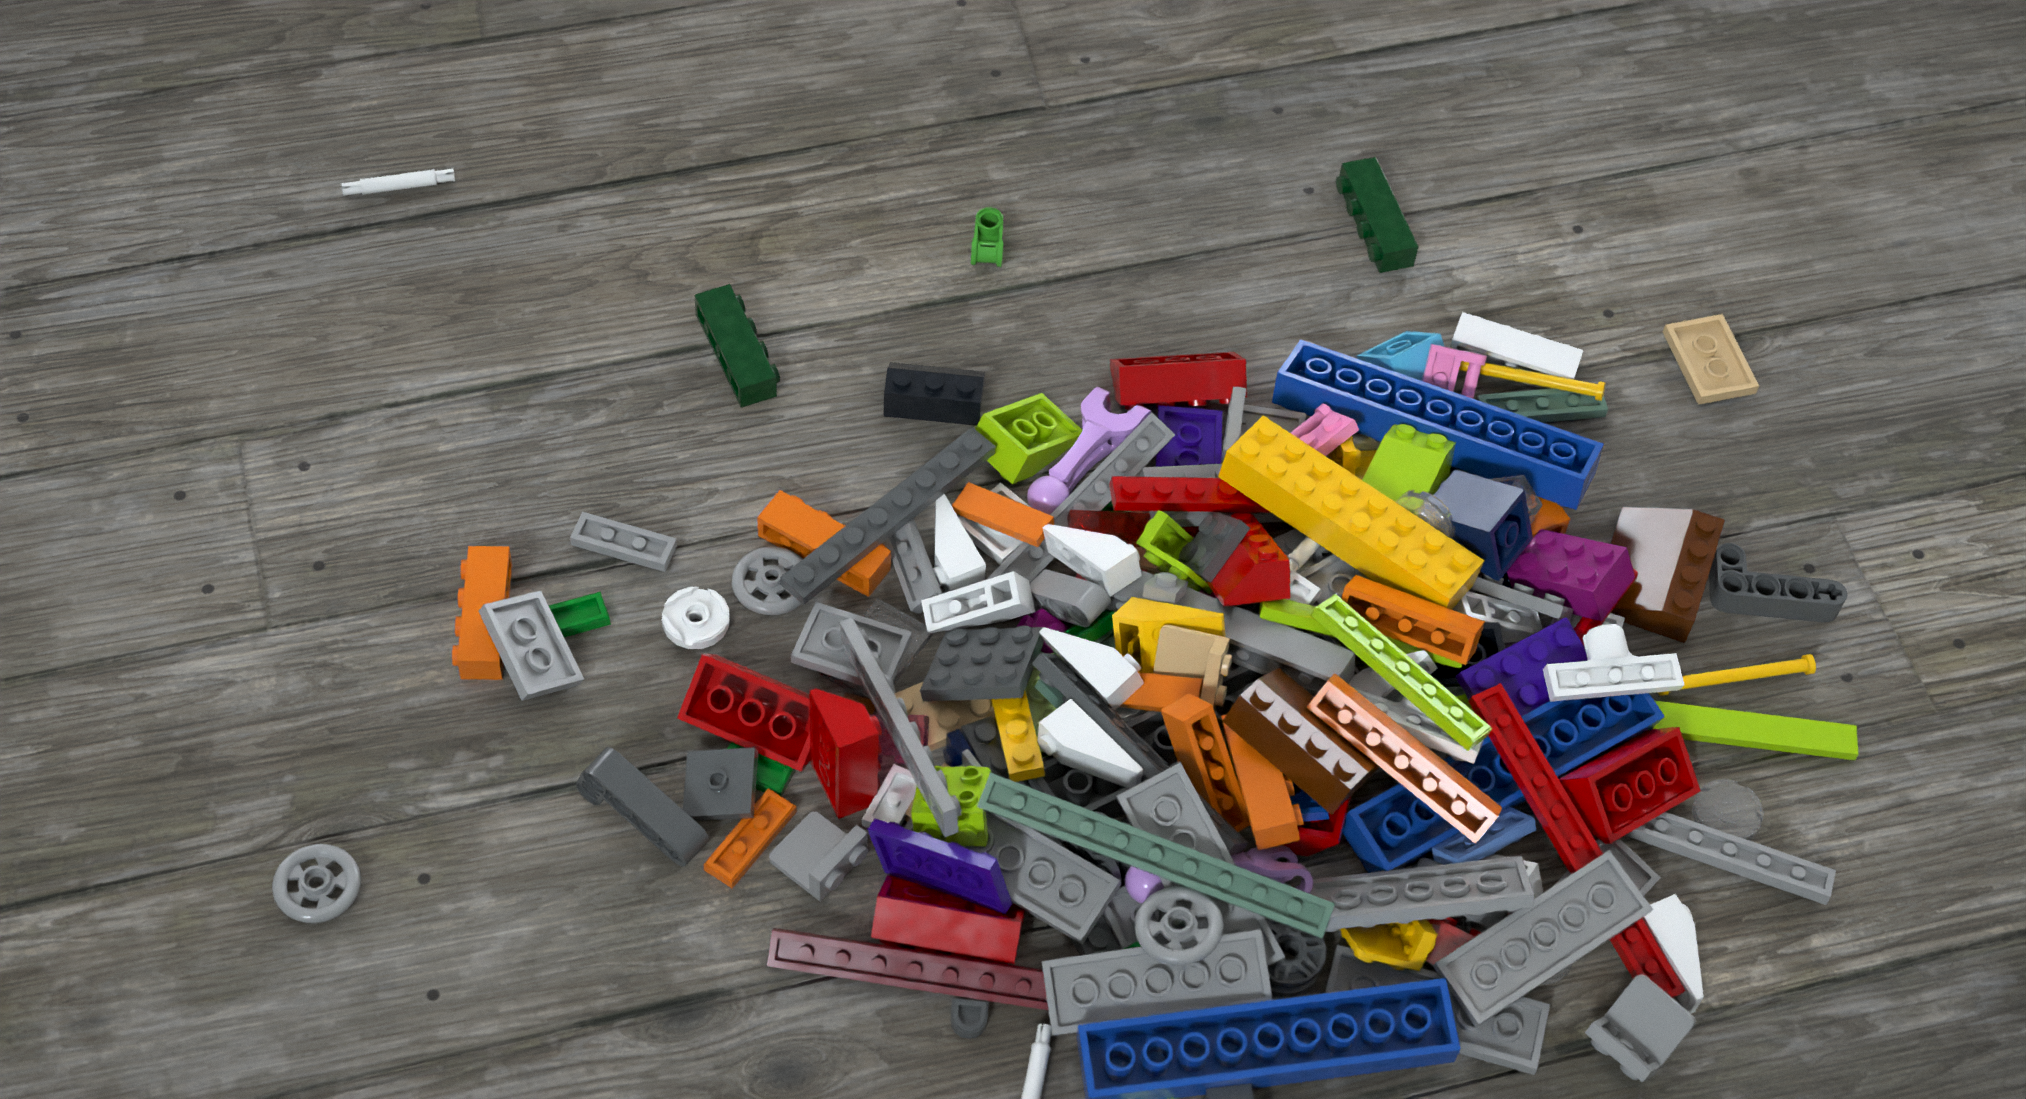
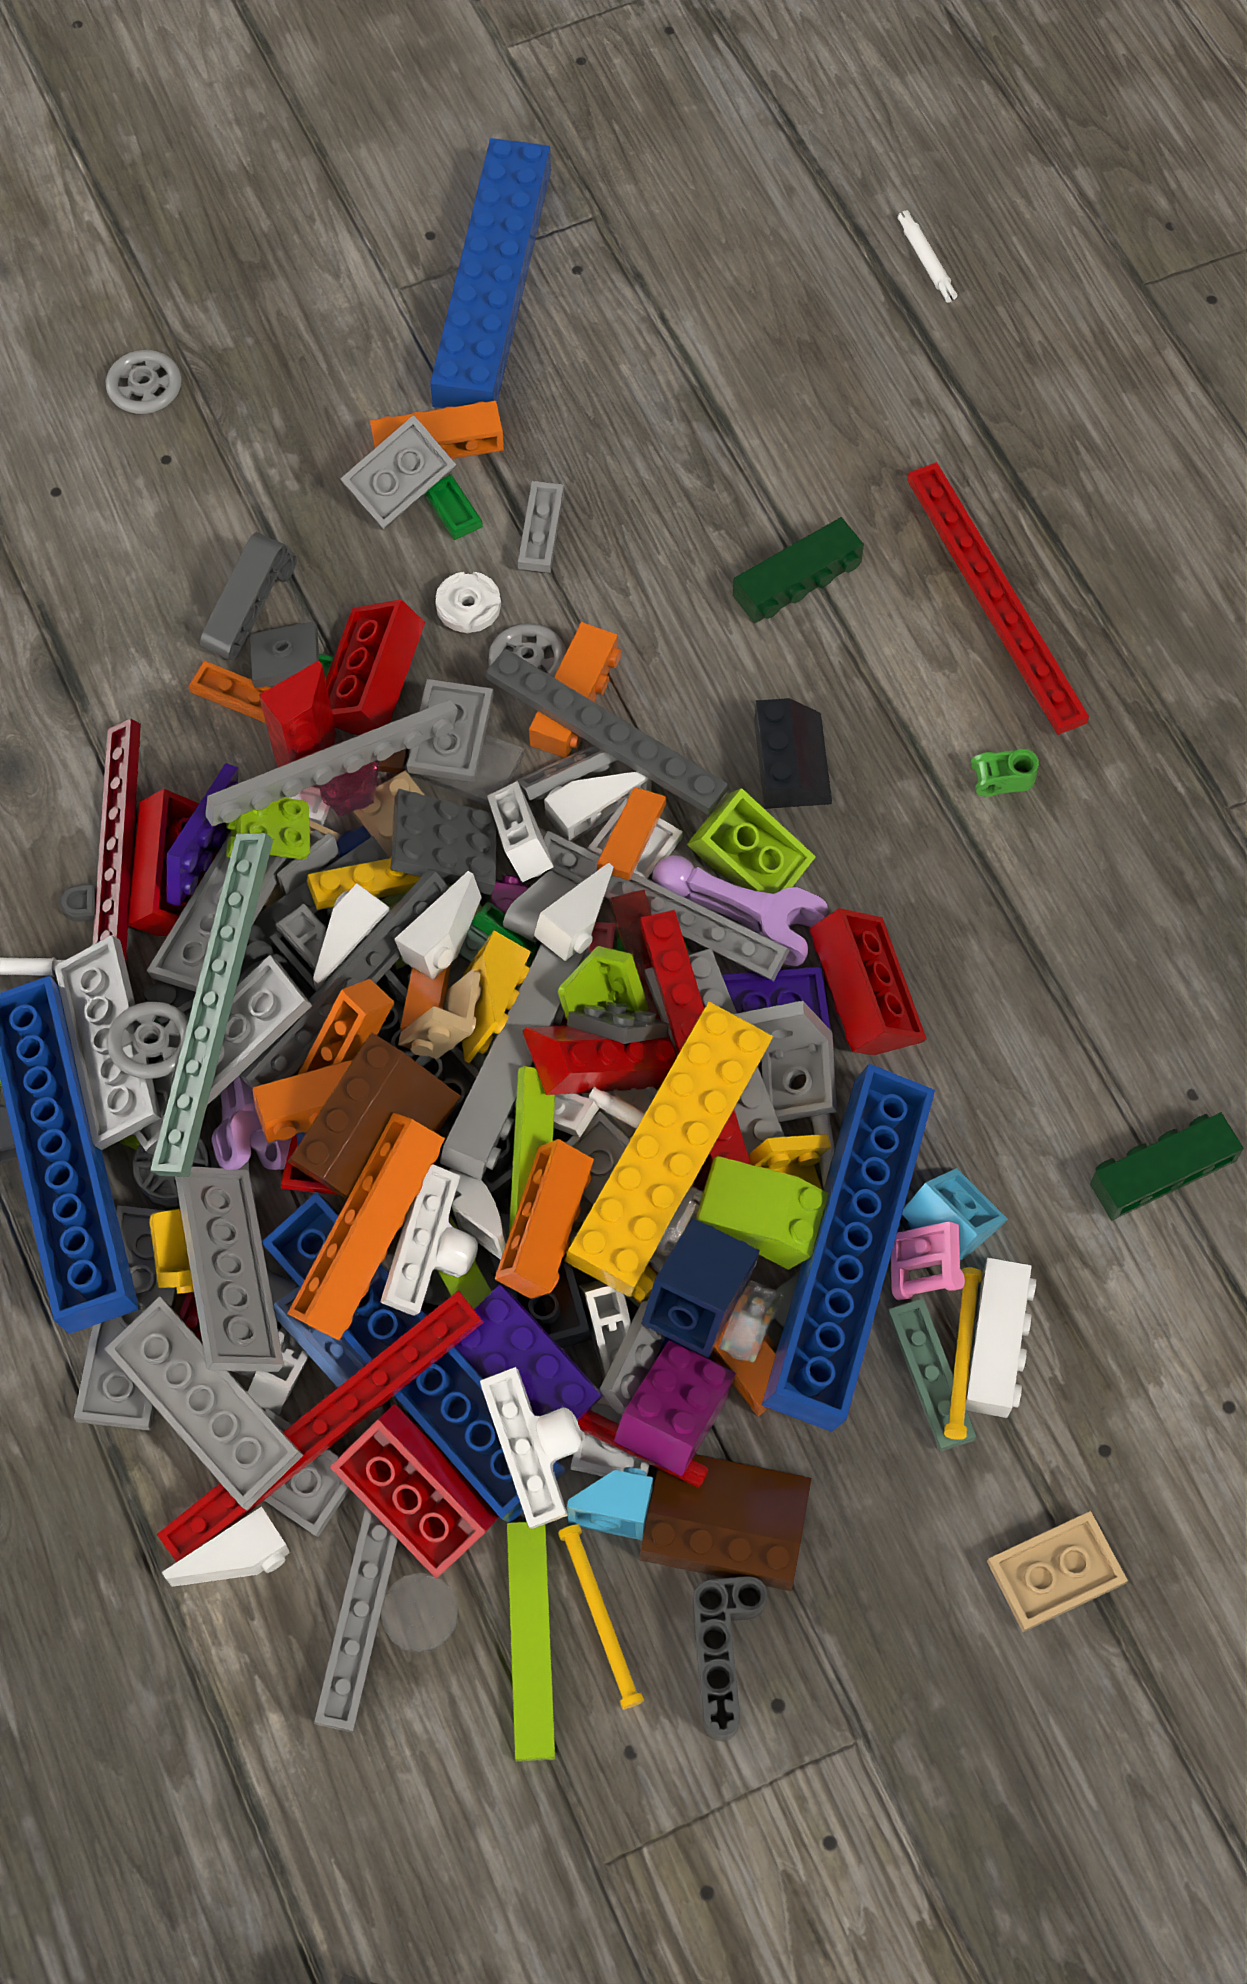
camera: 85 degrees right, 10 degrees up
light grey bracket [769,811,868,901] -> none
light grey plate [1142,572,1188,605] -> none
bright pink plate [1290,403,1359,456] -> none
lime tile [1311,594,1492,751] -> none
light grey bracket [1585,975,1696,1082] -> none
none -> light grey tile [276,904,326,971]
none -> blue brick [430,138,551,408]
none -> medium azure slope [567,1467,653,1540]
none -> red plate [907,462,1089,735]

